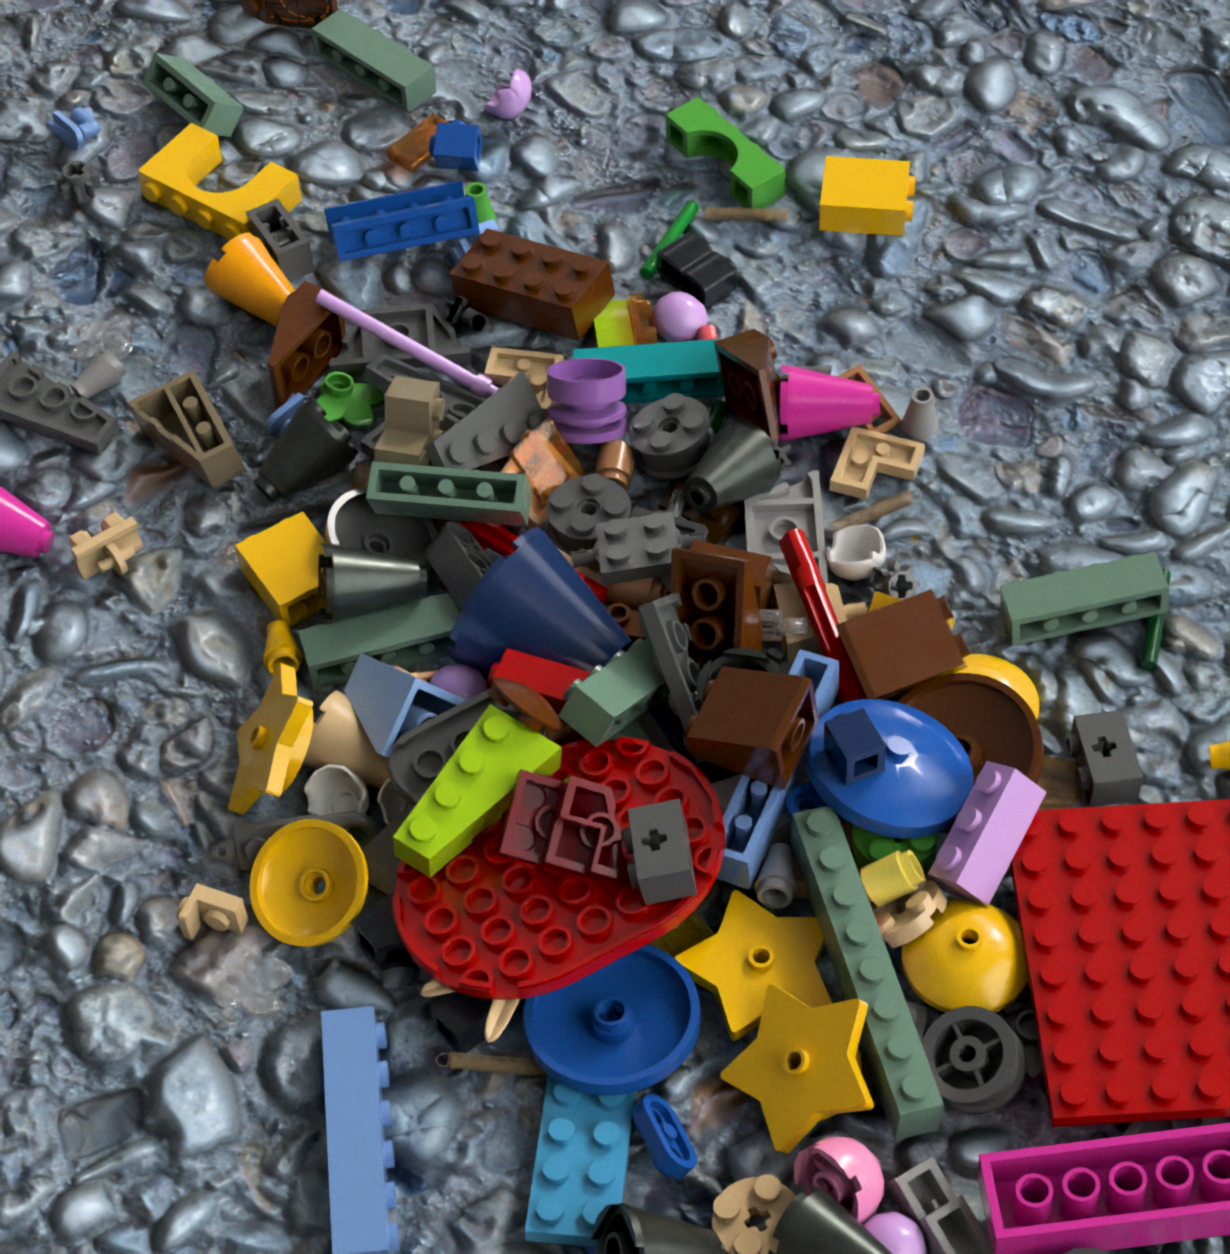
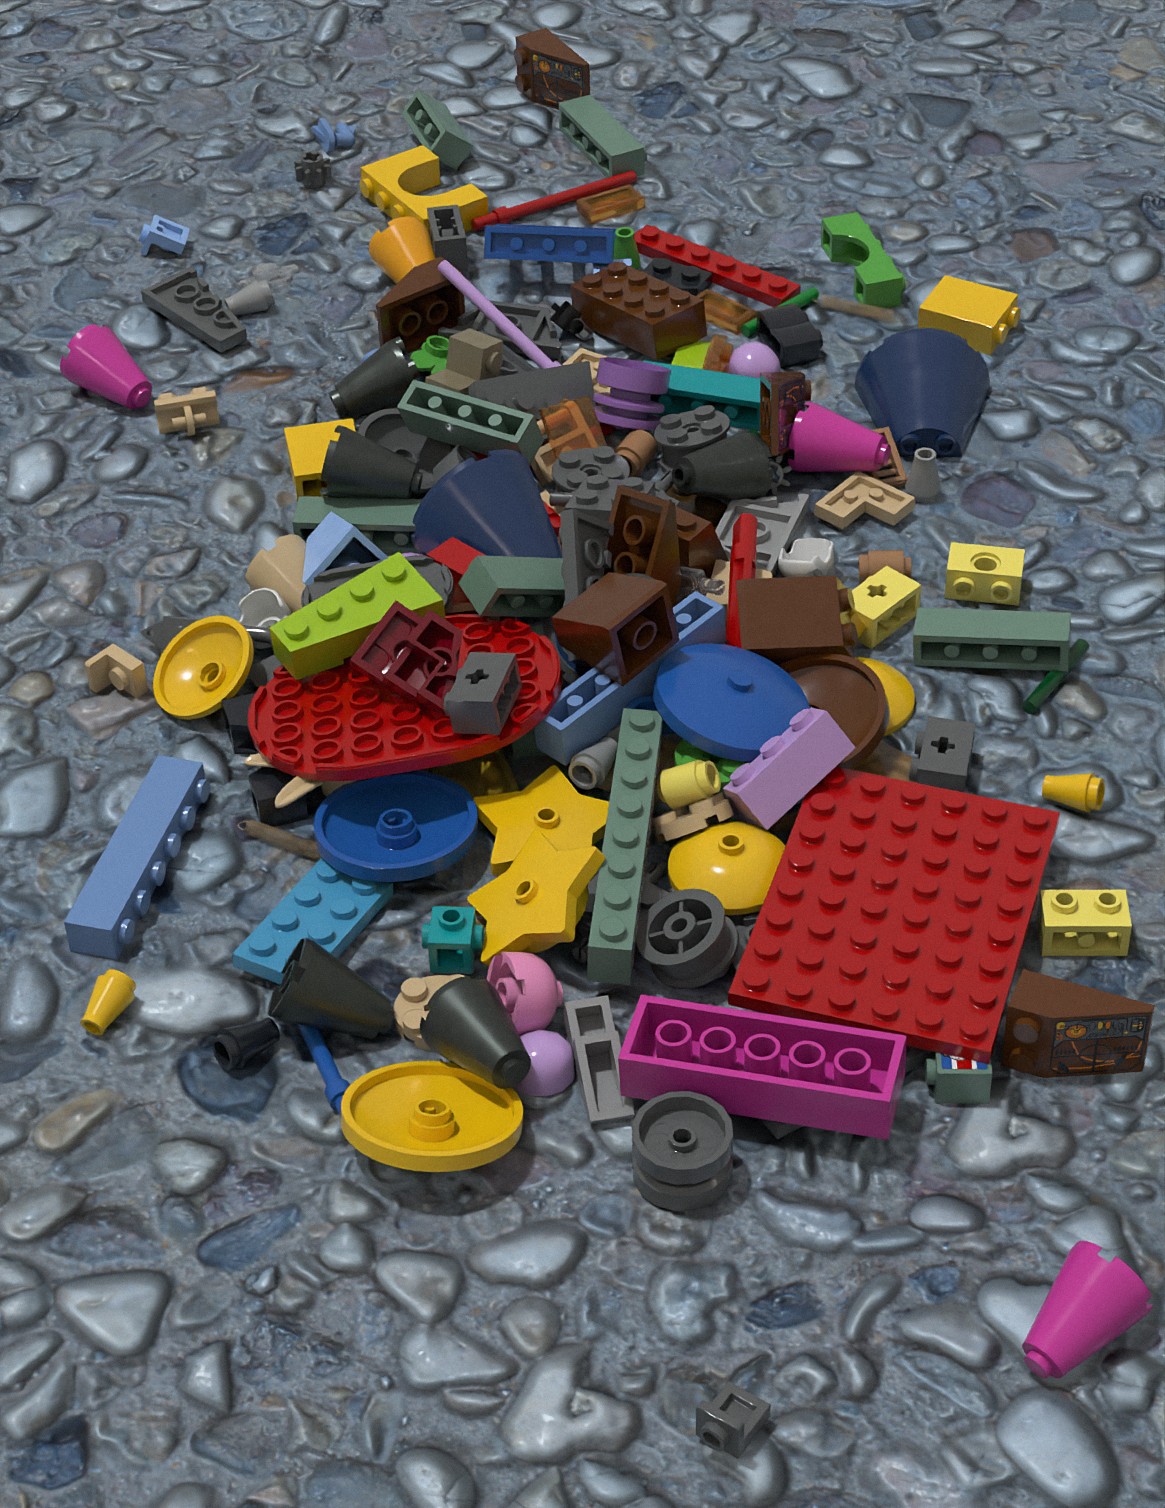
camera: 20 degrees right, 10 degrees down
dark tan wedge [127,369,246,488] -> none
clear plate [209,944,294,1015] -> none
yellow plate [228,663,313,815] -> none
yellow cone [263,620,303,675] -> none
blue brick [429,120,483,171] -> none
lavender hair [484,69,532,120] -> none
reddish brown dish [487,677,563,734] -> none
blue plate [632,1094,697,1179] -> none
tan piece [823,487,922,539] -> none
dark blue brick [823,708,886,785] -> none
none -> teal brick [422,906,484,974]
none -> red bar [471,170,637,231]
none -> red plate [634,225,801,308]
none -> black wing [642,257,712,298]
none -> clear orange tile [696,289,757,335]
none -> light yellow brick [852,566,921,649]
none -> dark blue cone [854,328,990,457]
none -> medium nougat brick [858,550,911,584]
none -> light yellow brick [944,542,1025,606]

